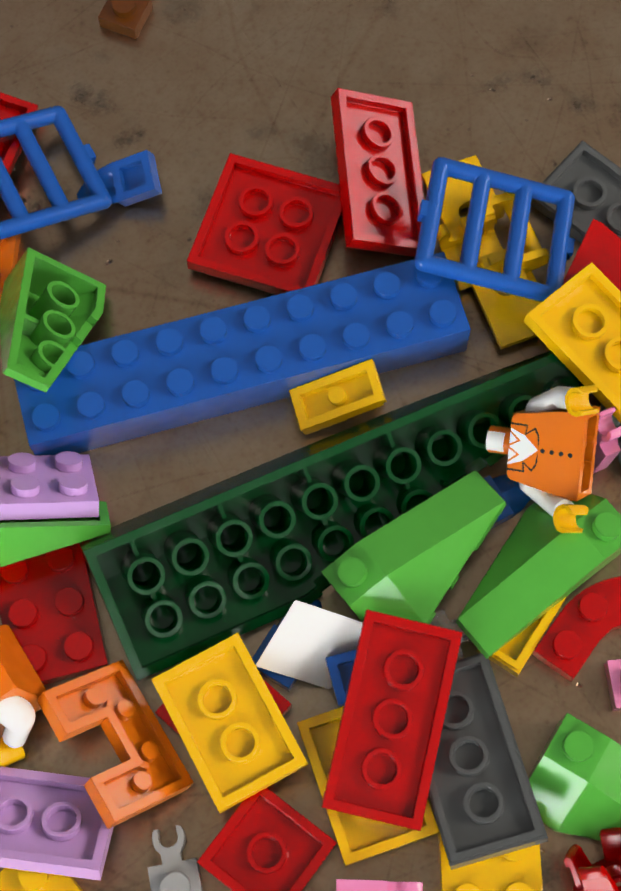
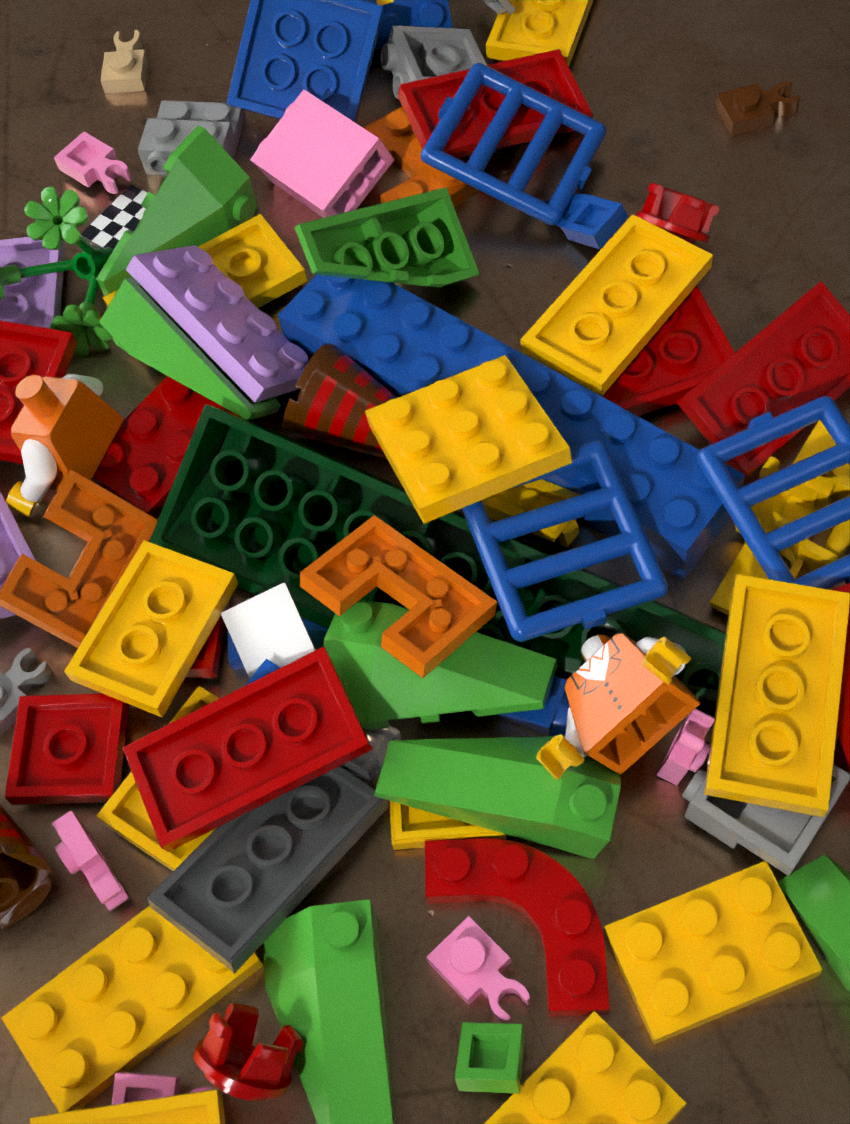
camera: 60 degrees right, 10 degrees down
none -> reddish brown cone [283,343,397,459]
none -> orange plate [300,515,497,678]
none -> yellow plate [365,355,572,524]
none -> blue bar [462,440,668,642]
none -> yellow plate [520,214,713,396]
none -> red piece [636,182,719,245]

